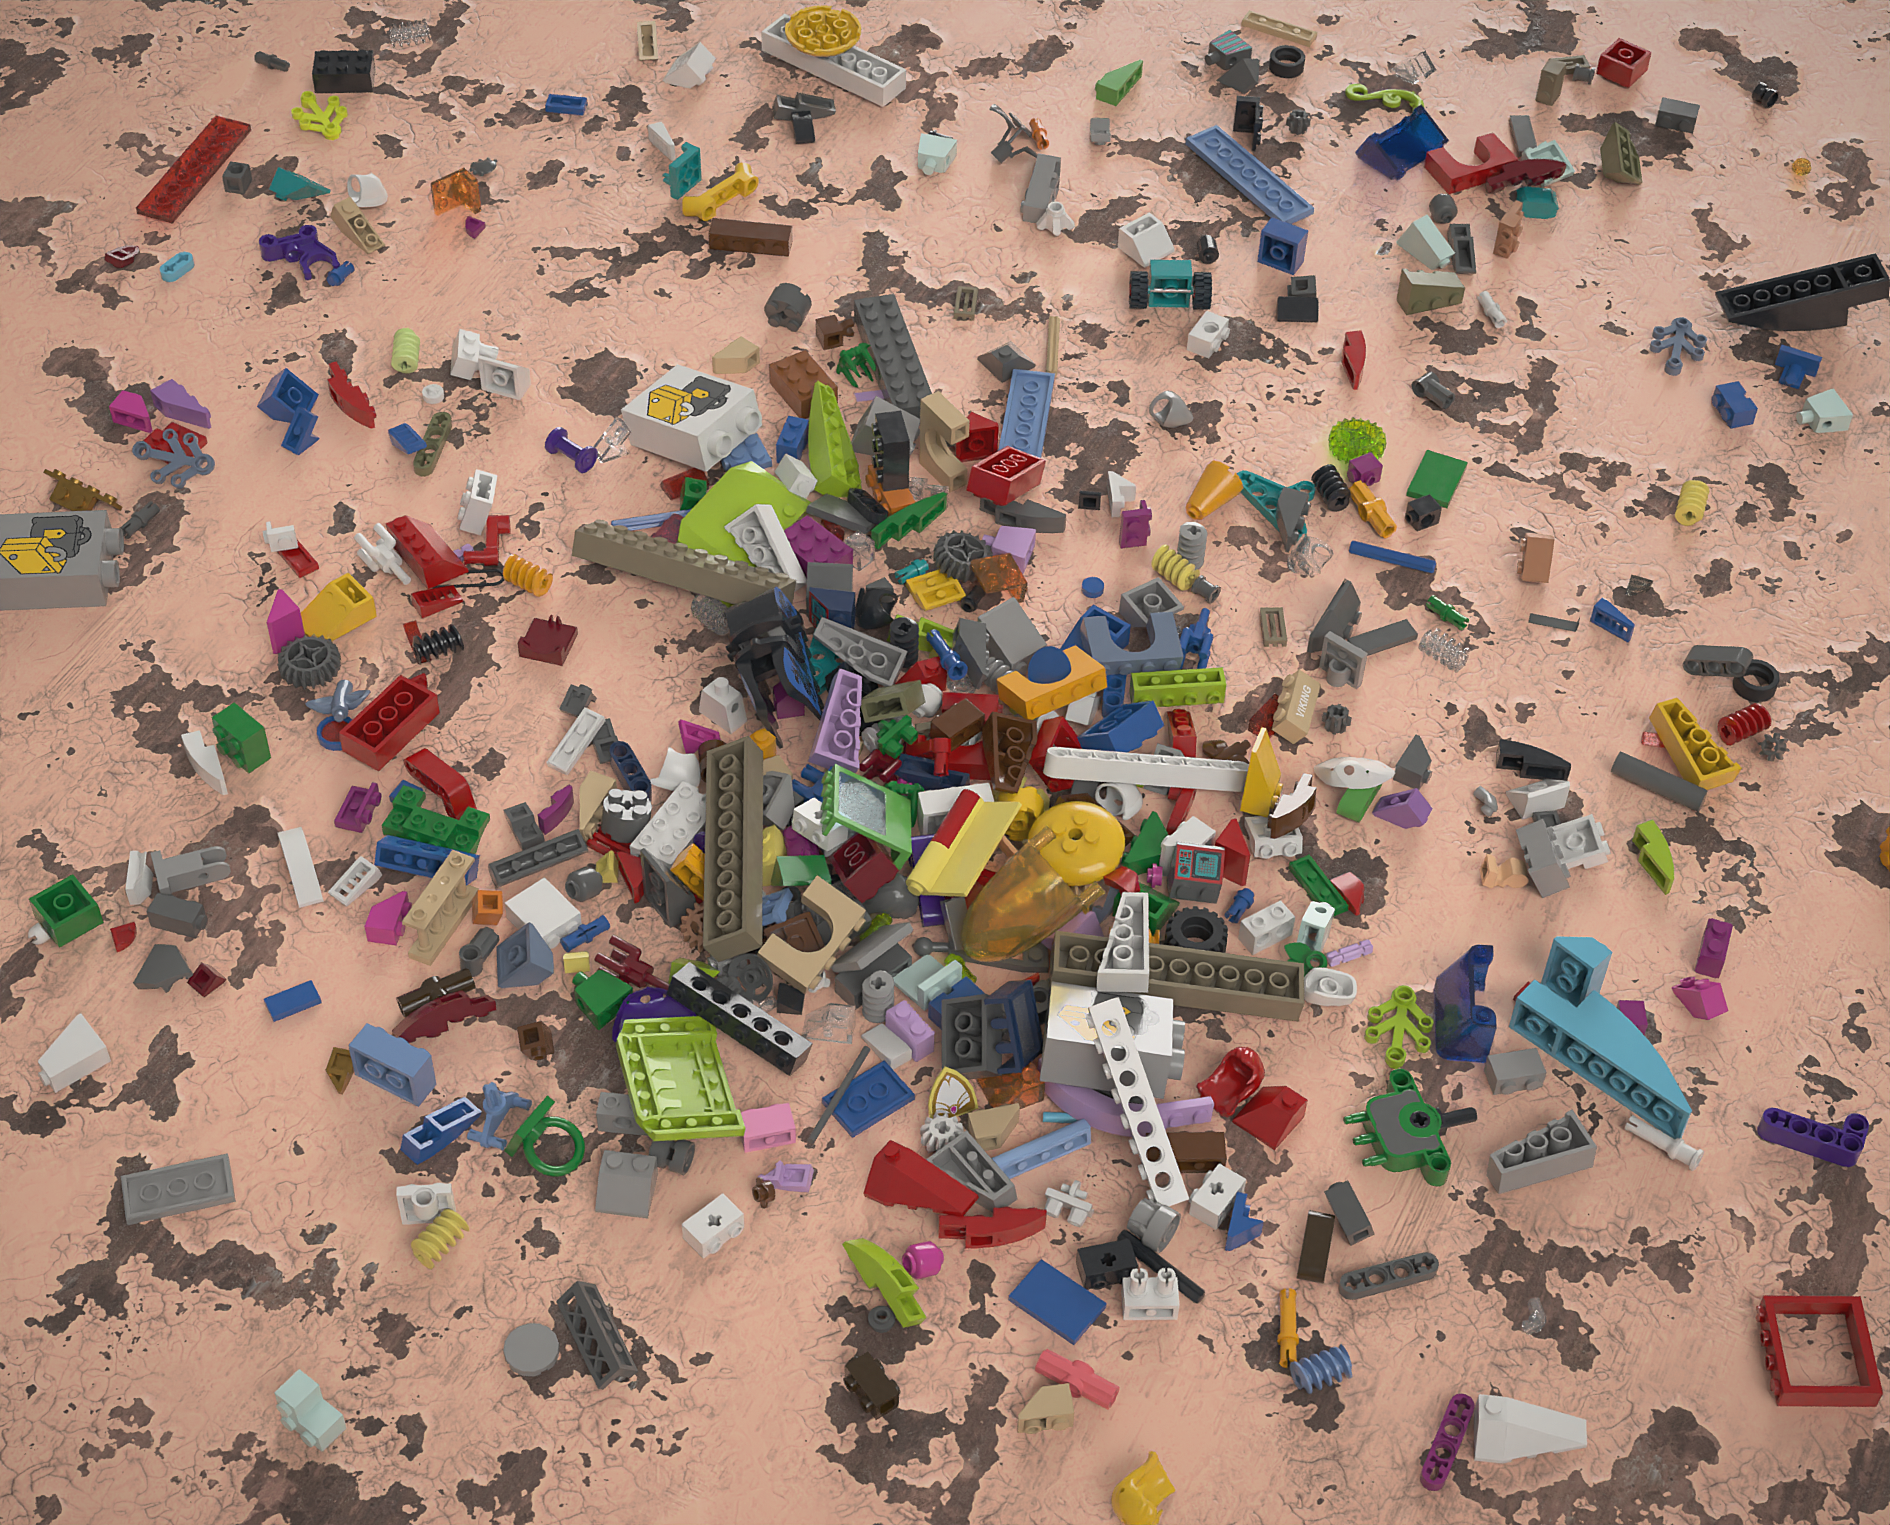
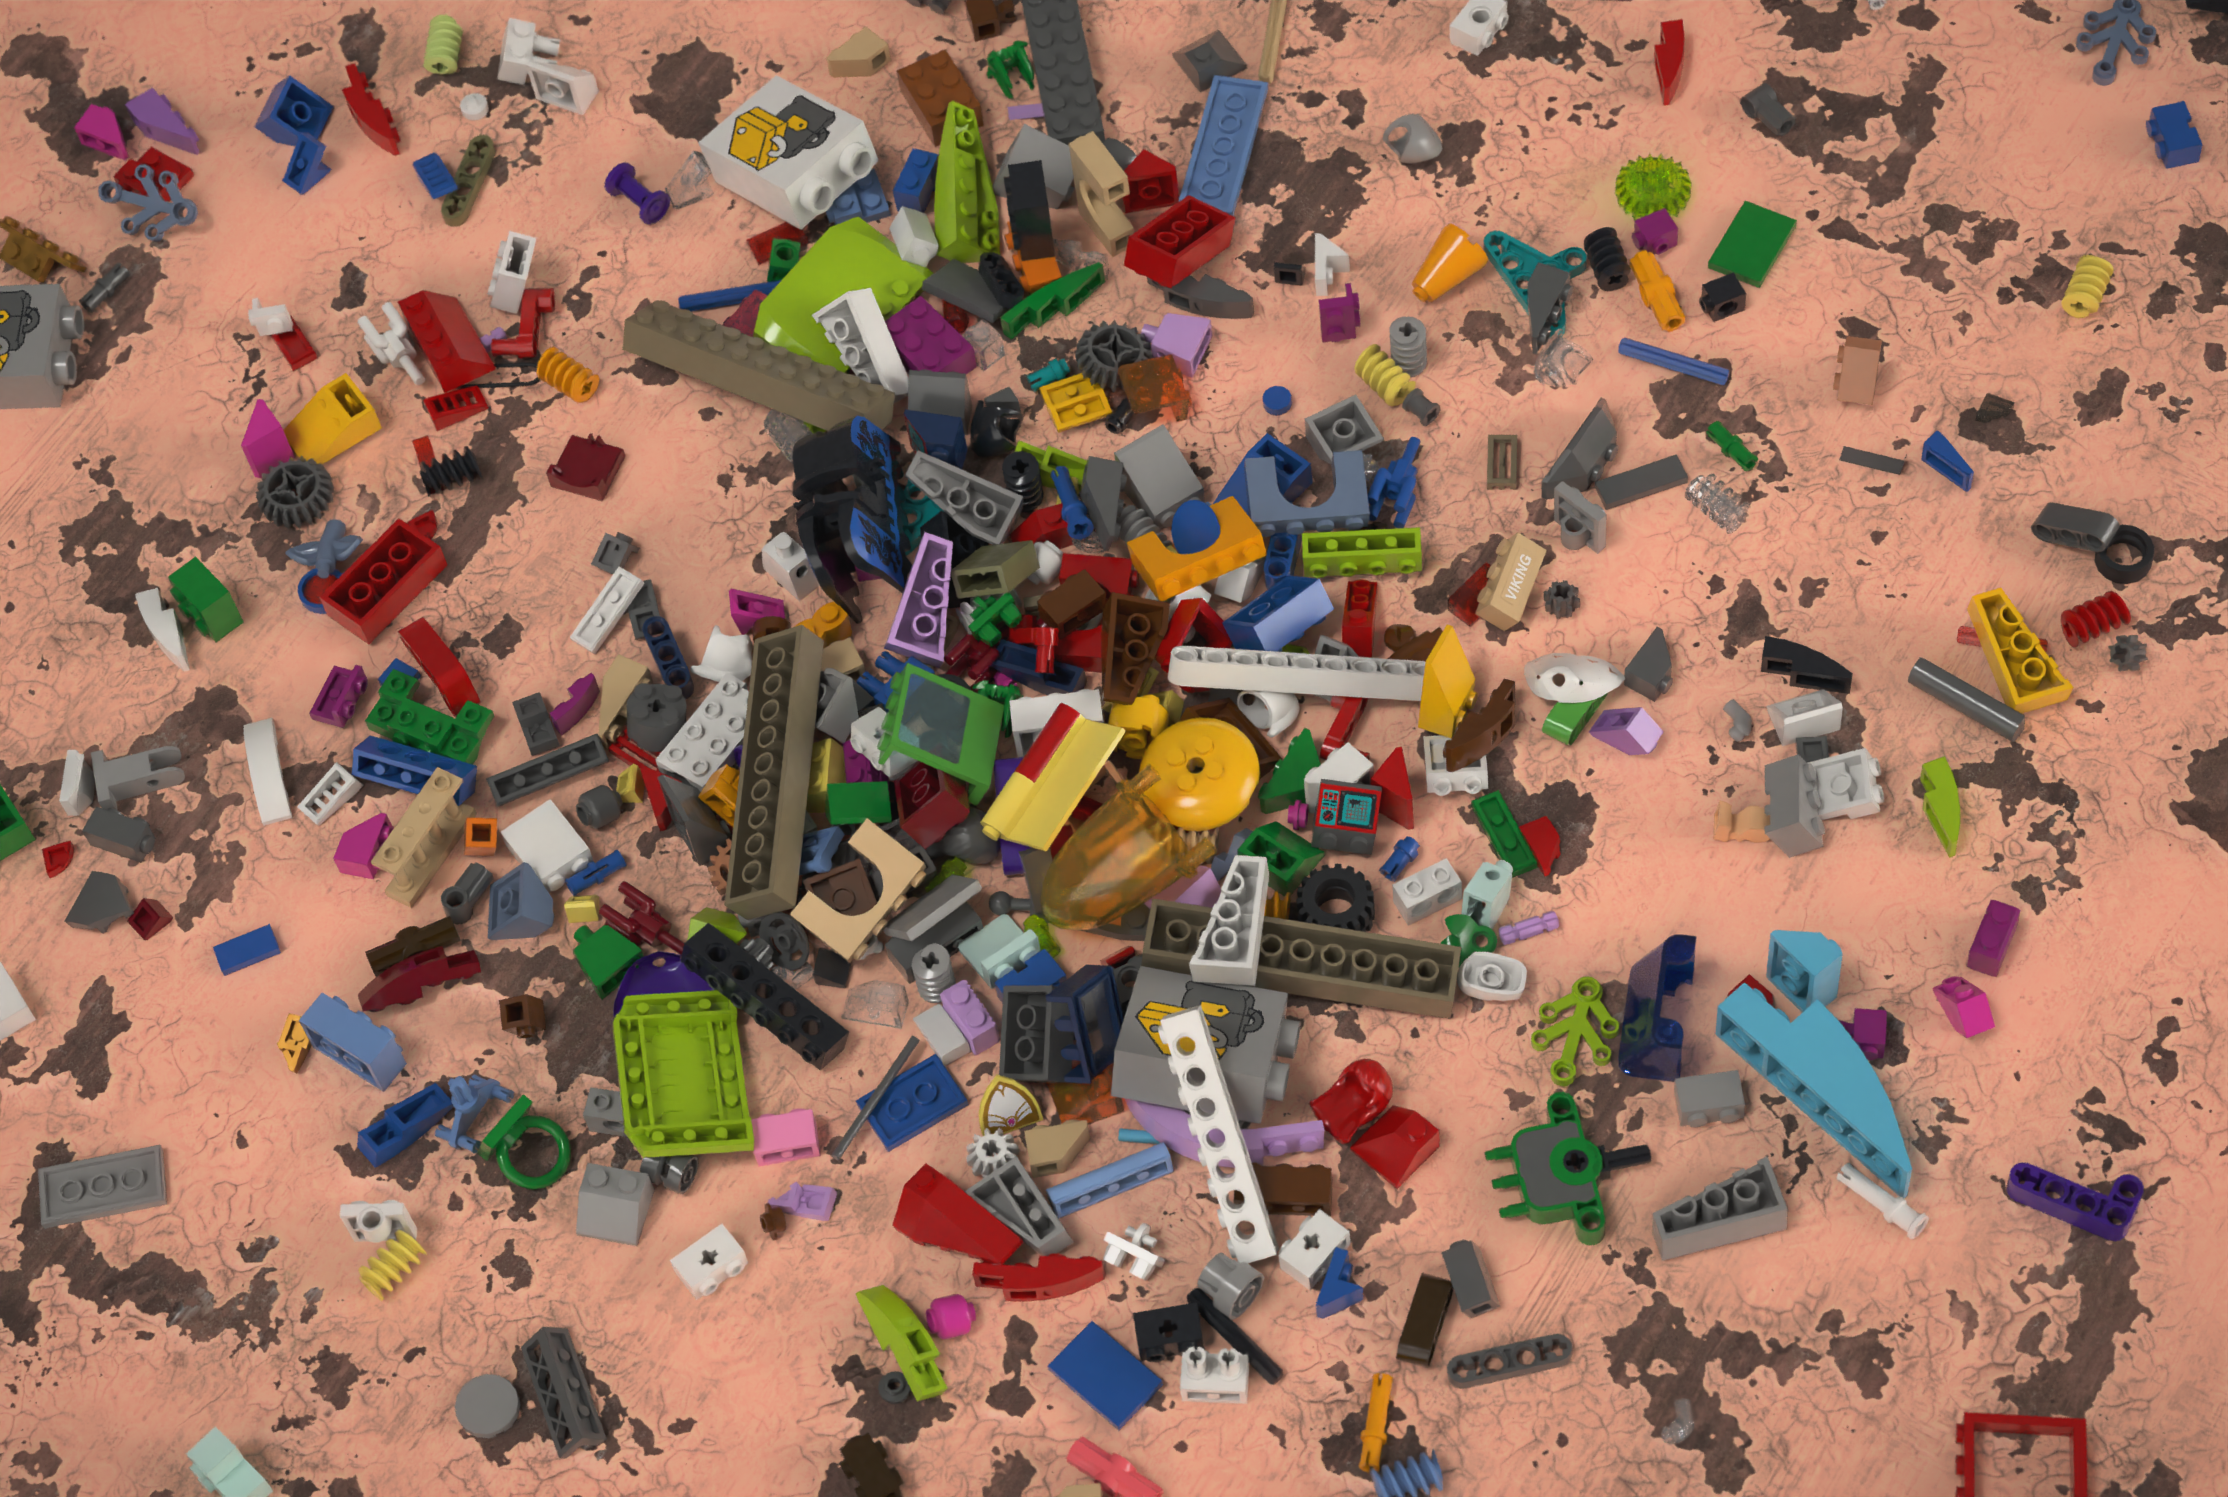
camera: 15 degrees right, 10 degrees up
red slope [1103,866,1141,897] -> none

